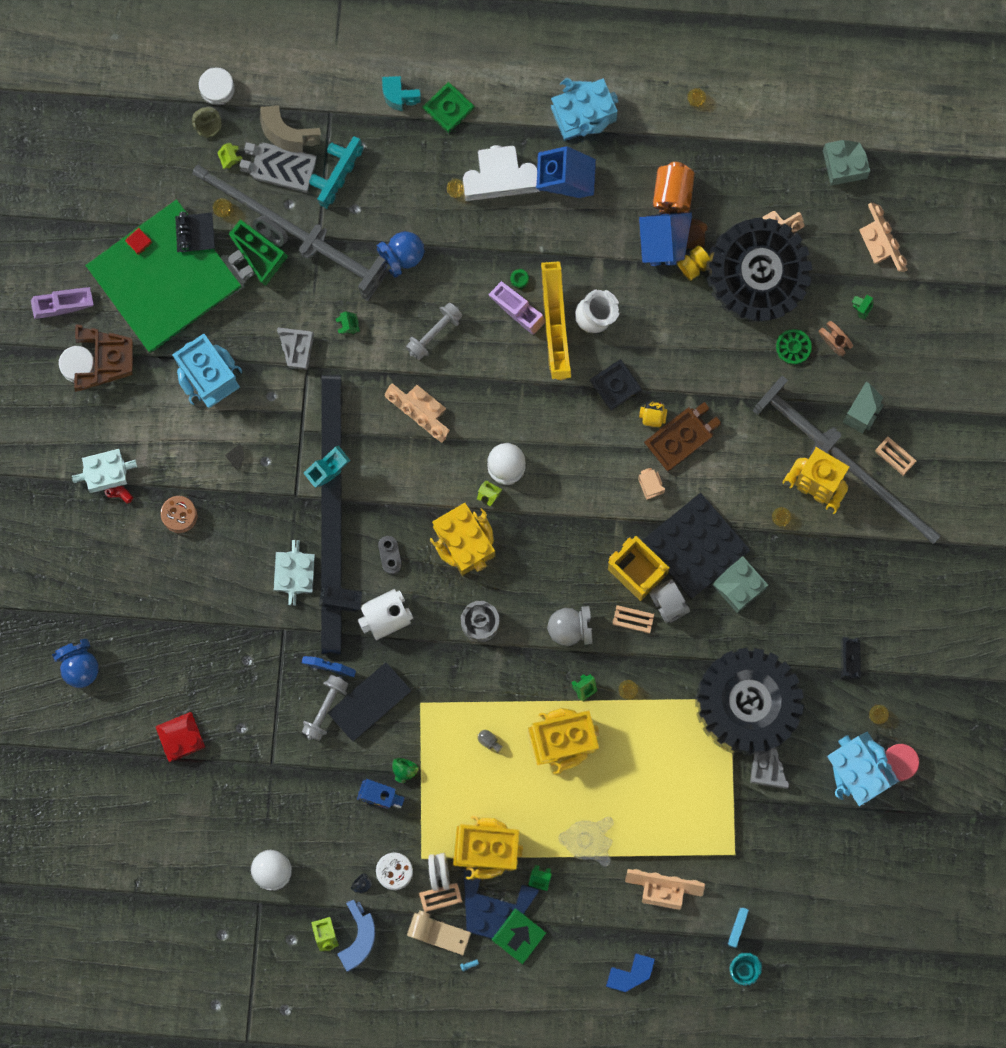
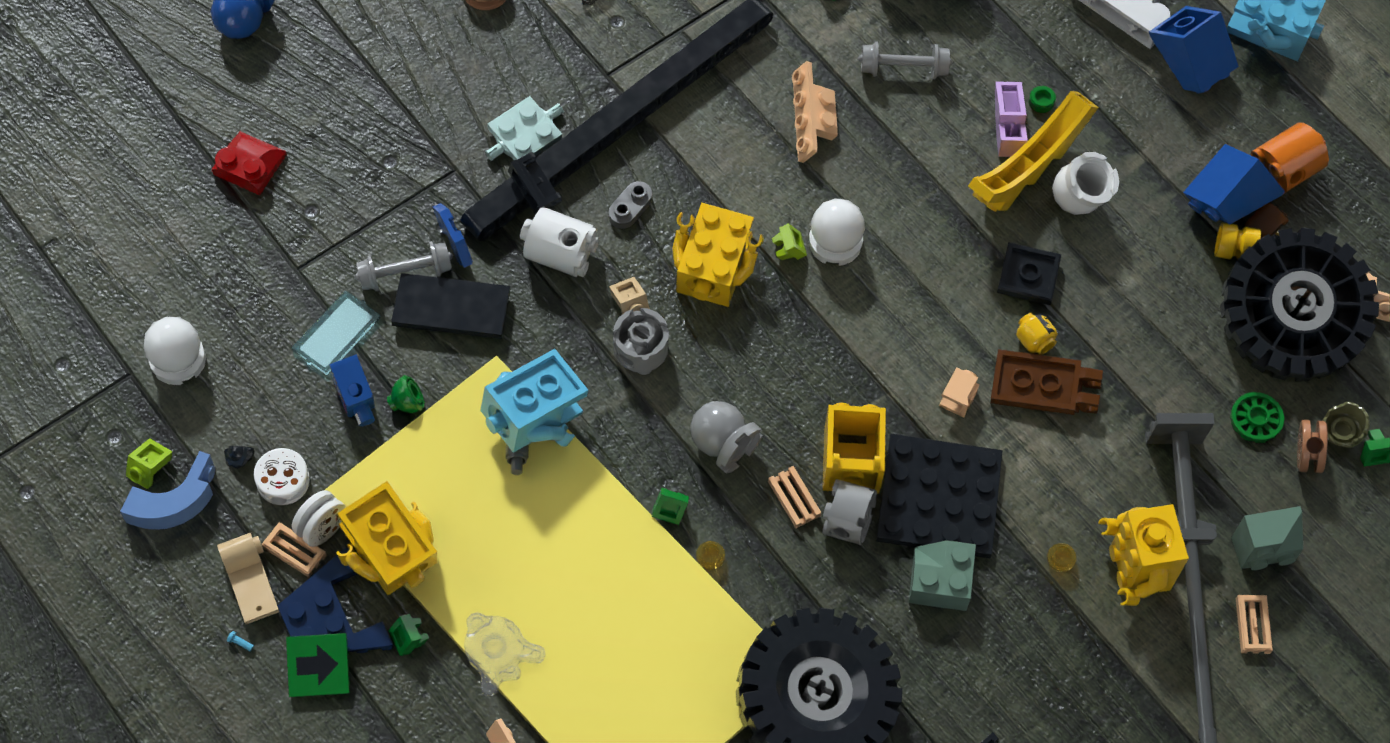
camera: 45 degrees right, 15 degrees down
teal brick [304,446,351,488] -> none
yellow torso [528,708,599,774] -> none
none -> clear light blue piece [291,290,381,375]
none -> medium azure torso [480,349,588,453]
none -> tan bracket [609,277,650,314]
none -> olive hair [1323,402,1370,448]

